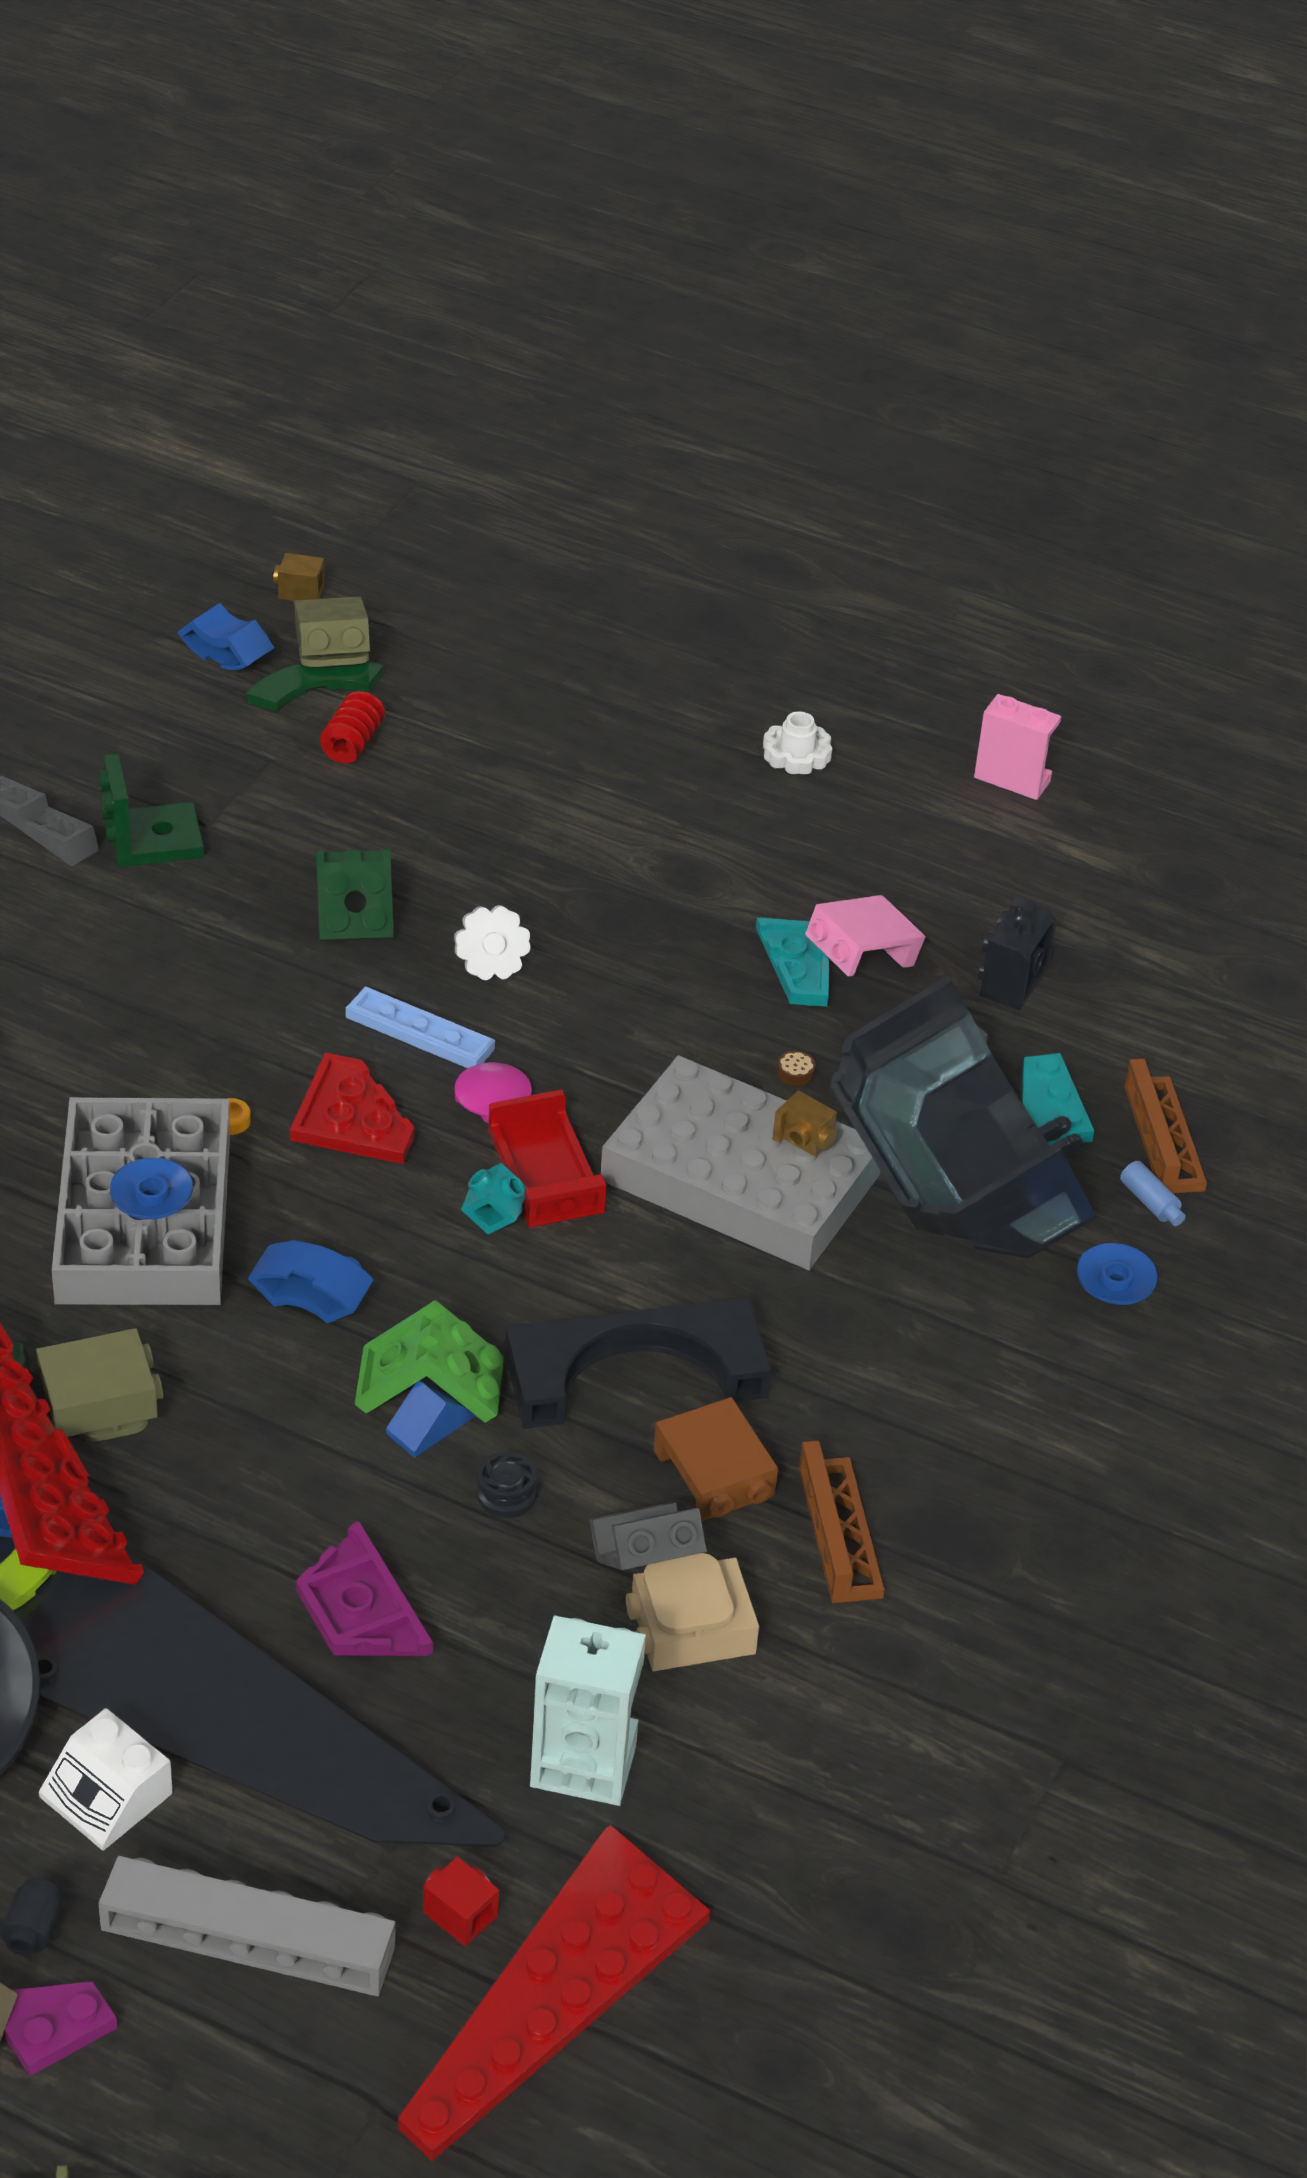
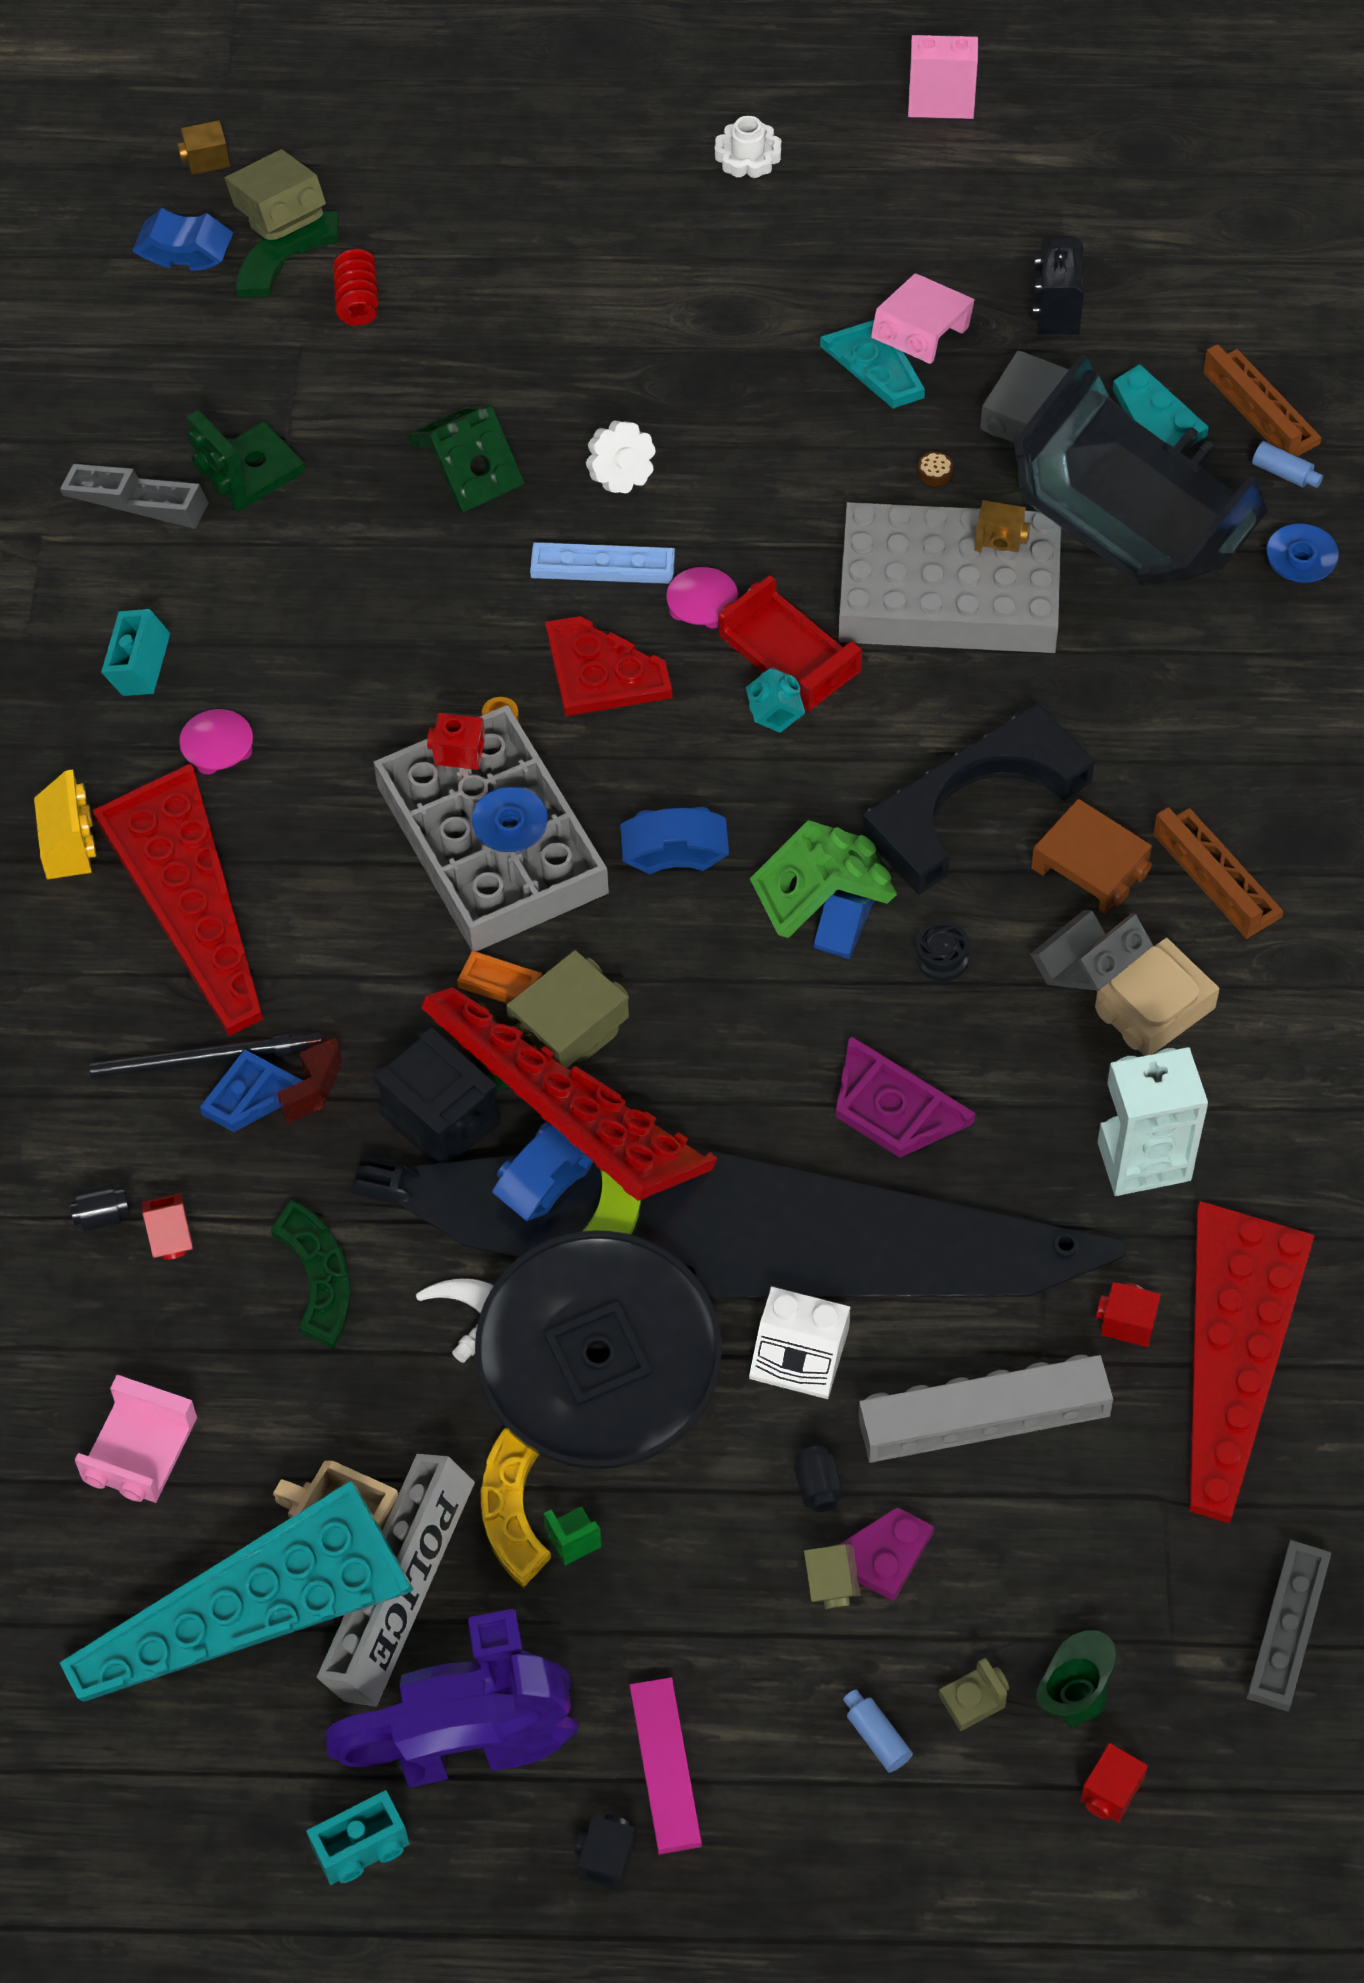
camera: 20 degrees left, 15 degrees up
none -> red brick [427,713,485,770]
none -> orange tile [457,950,543,1004]

